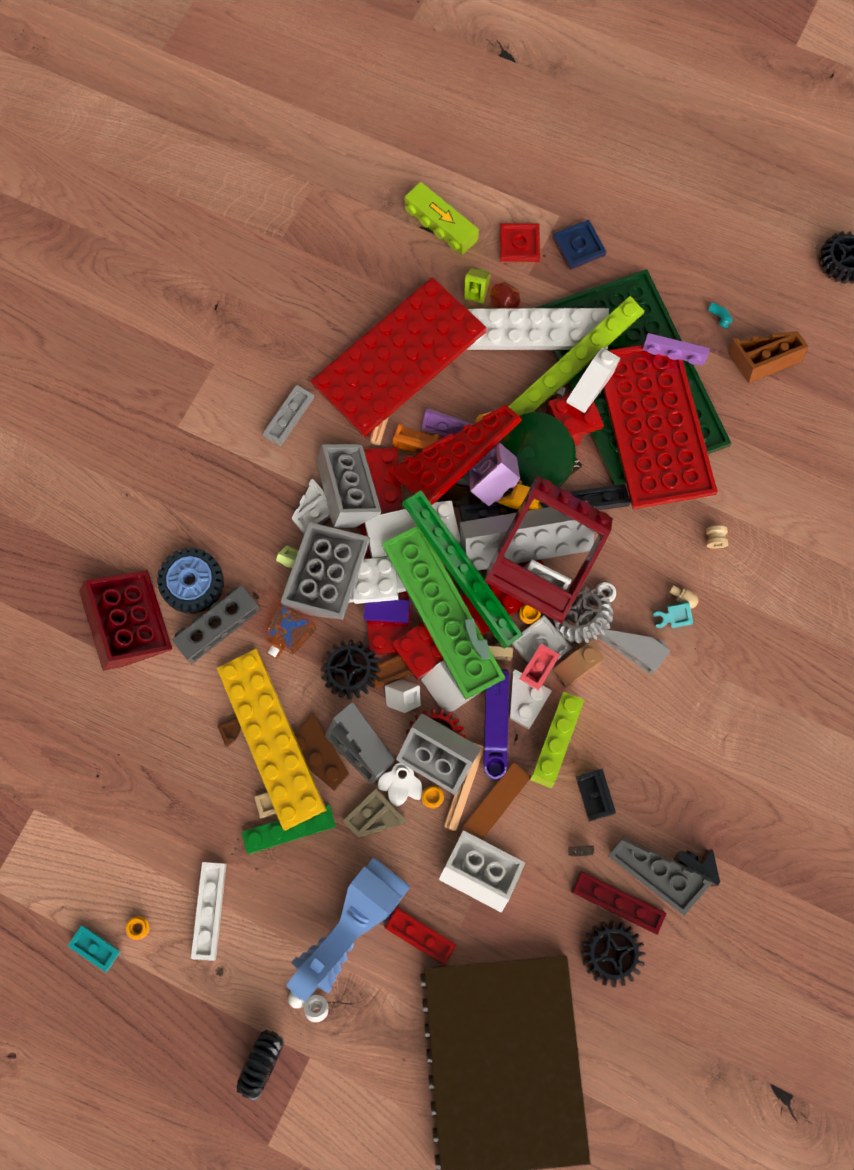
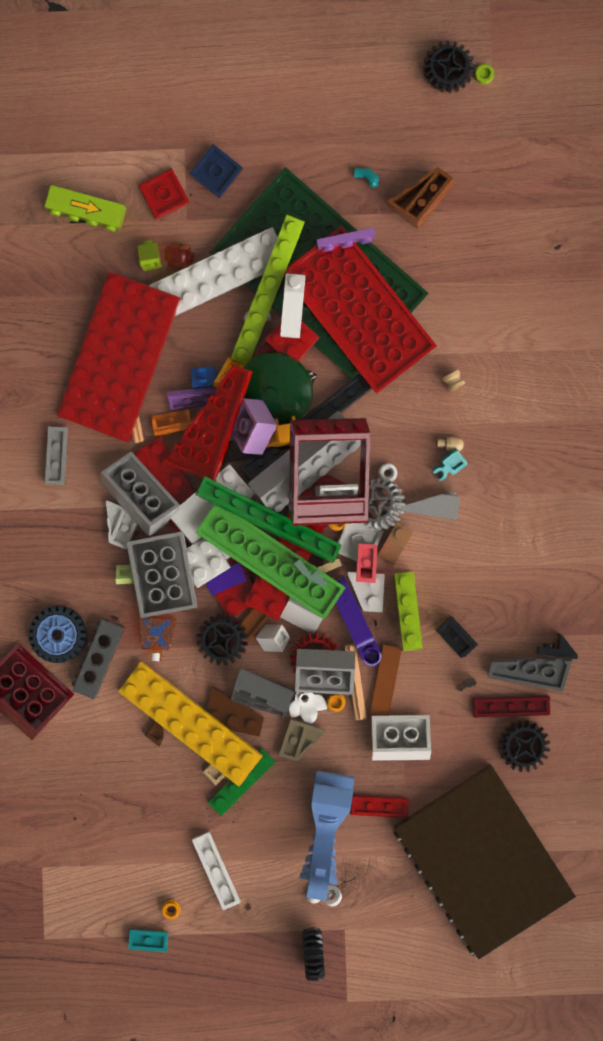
camera: 30 degrees left, 15 degrees up
none -> blue brick [191,366,219,389]

